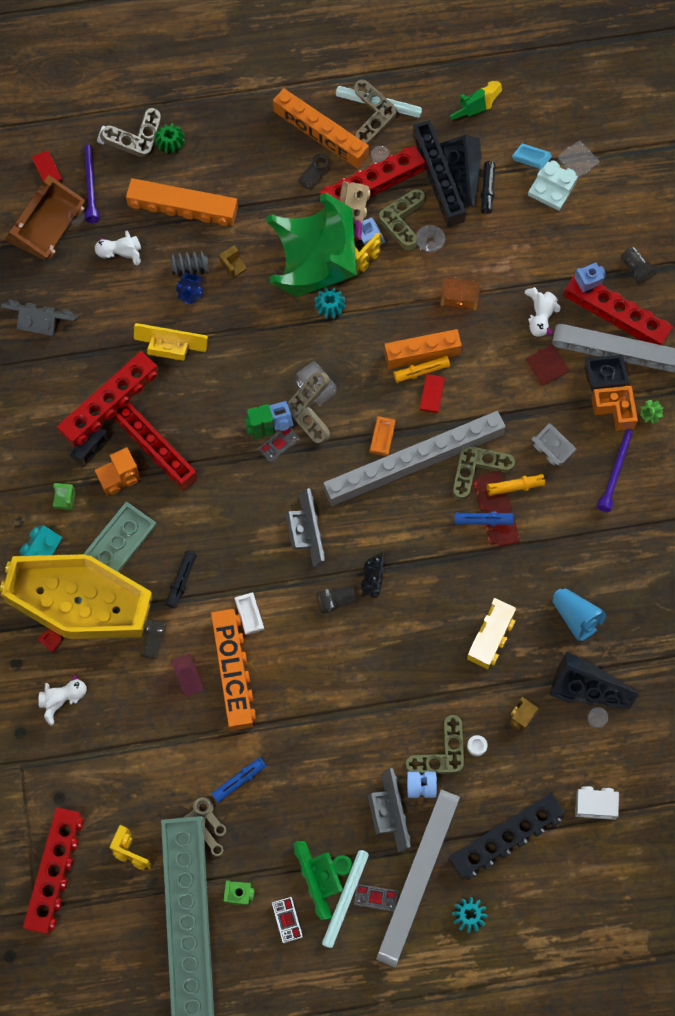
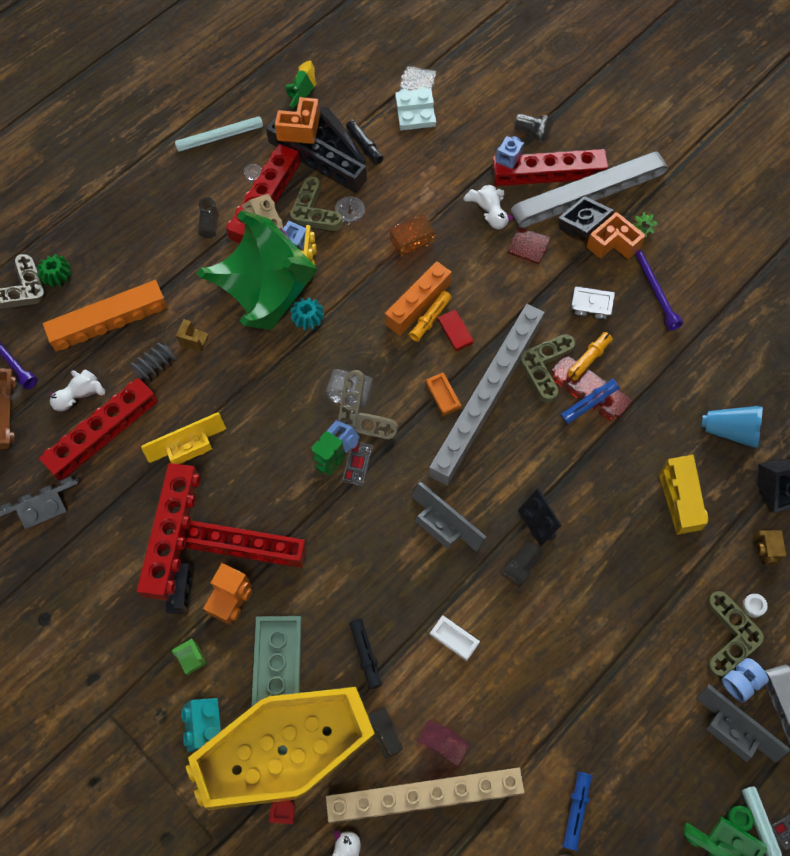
camera: 35 degrees left, 5 degrees down
clear blue brick [176,273,204,304] -> none
orange brick [211,609,256,731] -> none
orange brick [273,88,369,169] -> none
dark tan beam [354,80,396,145] -> none
medium azure tile [512,143,552,169] -> none
none -> red brick [39,378,158,481]
none -> orange brick [275,97,320,144]
none -> tan brick [326,767,524,824]

